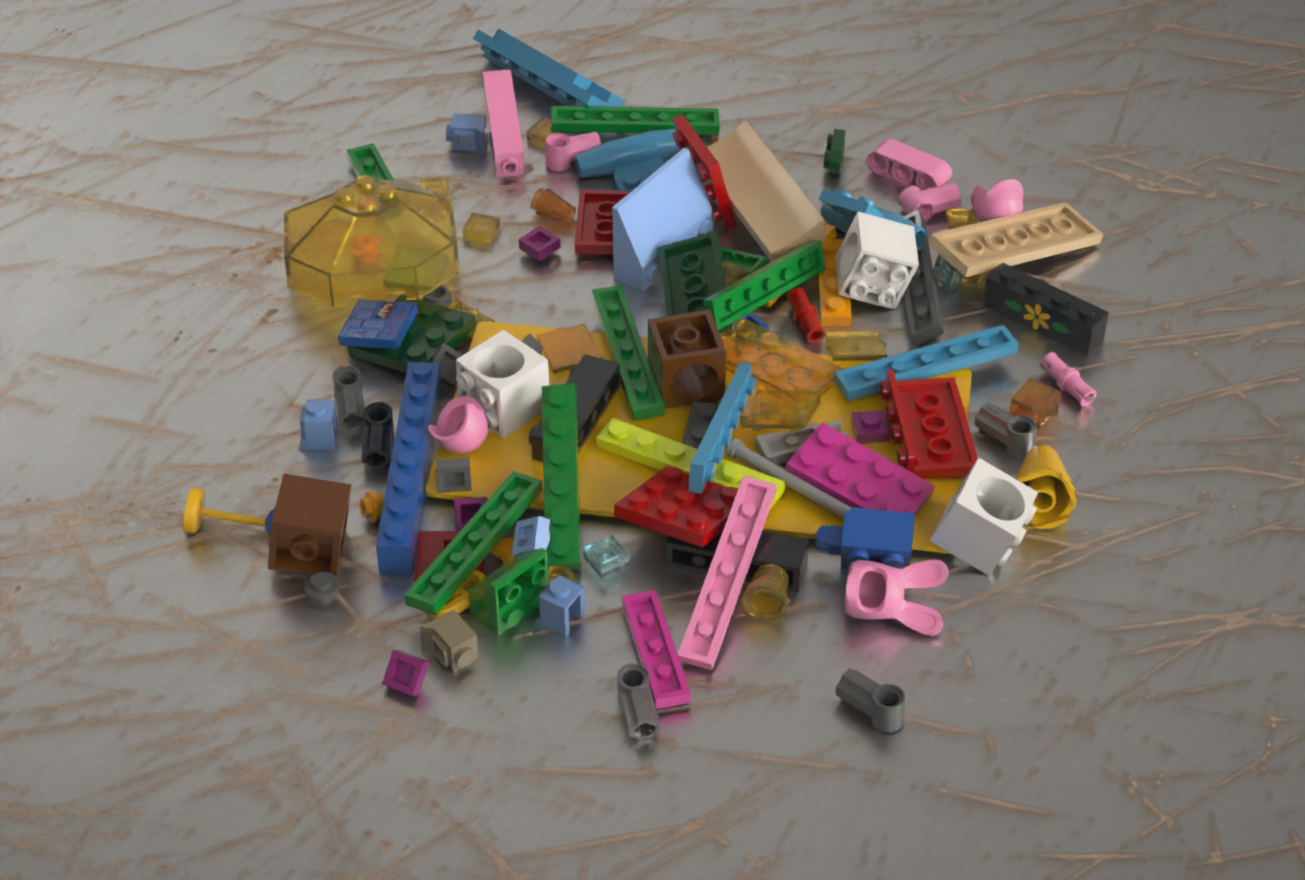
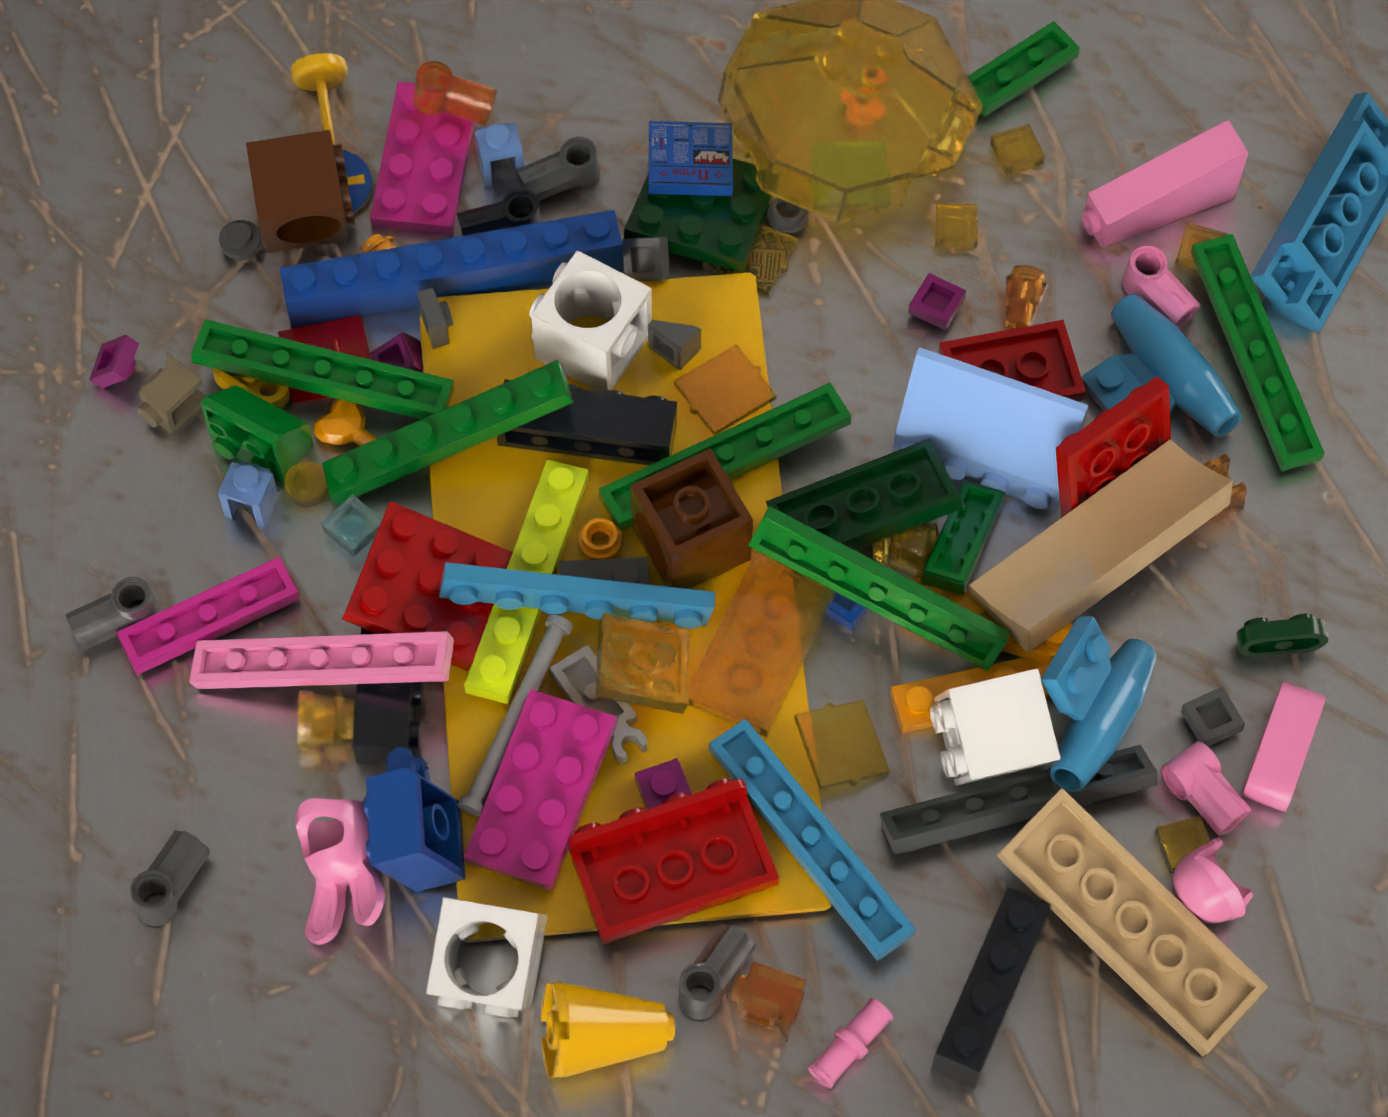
camera: 75 degrees right, 20 degrees up
bright pink helmet [428,396,488,455] -> none
medium blue window [446,113,489,156] -> none
light blue bracket [512,516,550,556] -> none
red pin [787,287,825,343] -> none
none -> dark pink plate [370,81,479,236]
none -> clear orange piece [412,61,497,126]
none -> light orange plate [578,518,622,560]
none -> dark grey plate [1181,686,1245,746]

